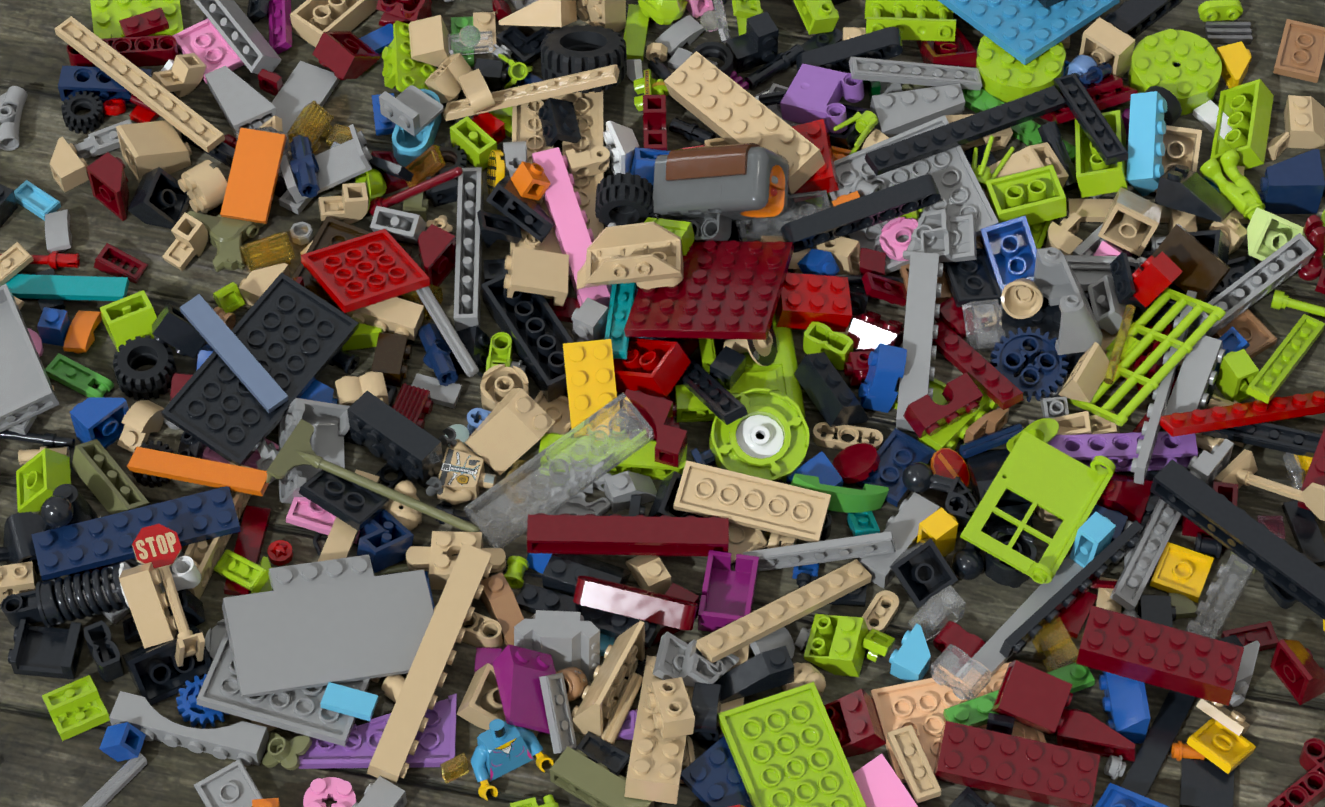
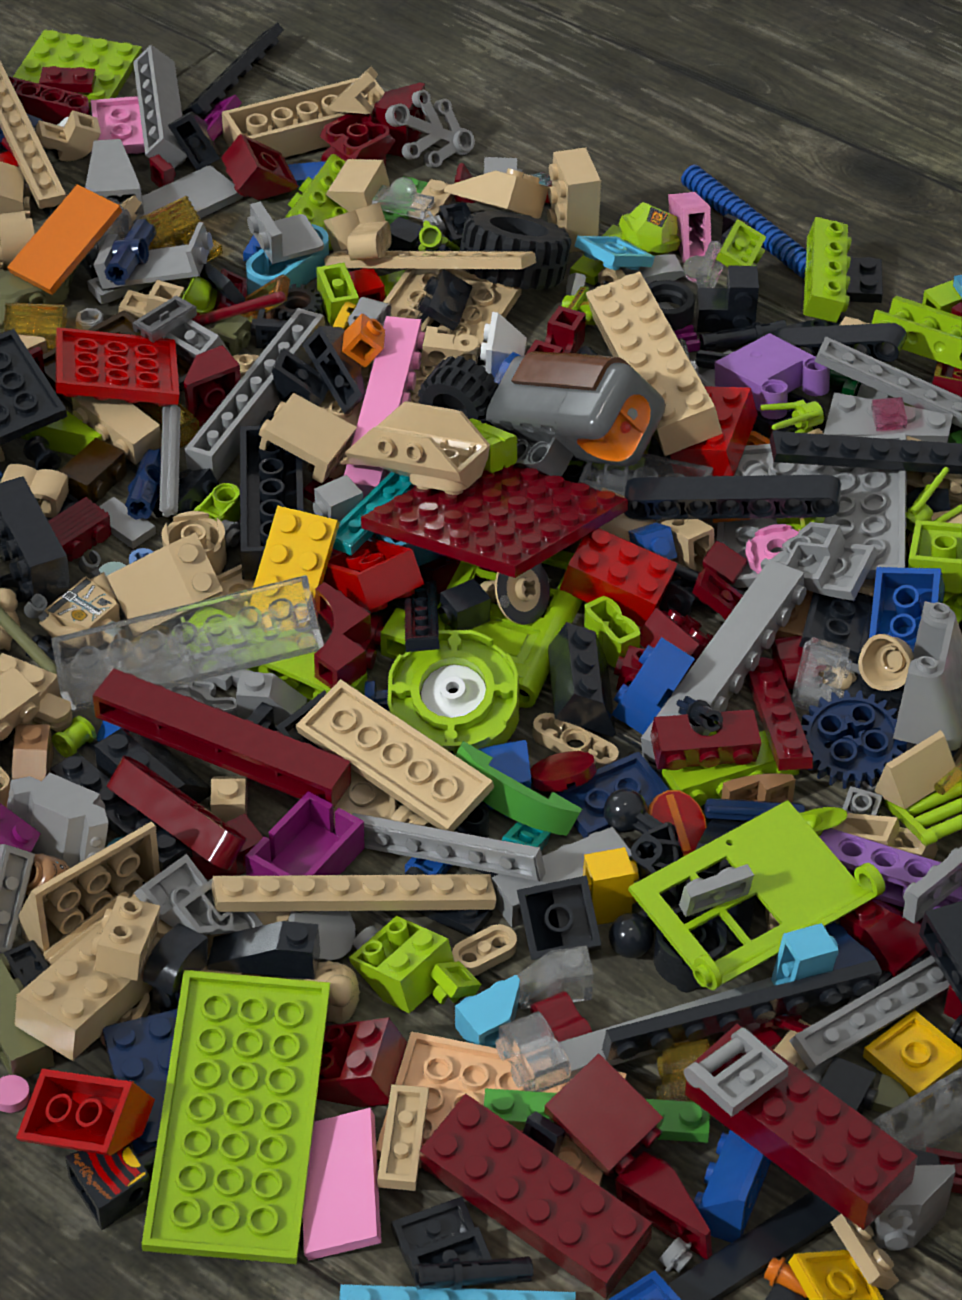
camera: 25 degrees right, 10 degrees down
none -> flat silver tile [133,295,197,342]
none -> black slope [168,111,221,170]
none -> medium azure plate [575,236,655,270]
none -> black axle [676,696,723,732]
none -> light grey plate [679,864,754,917]
none -> light grey plate [684,1028,789,1117]
none -> clear pink plate [871,397,907,431]

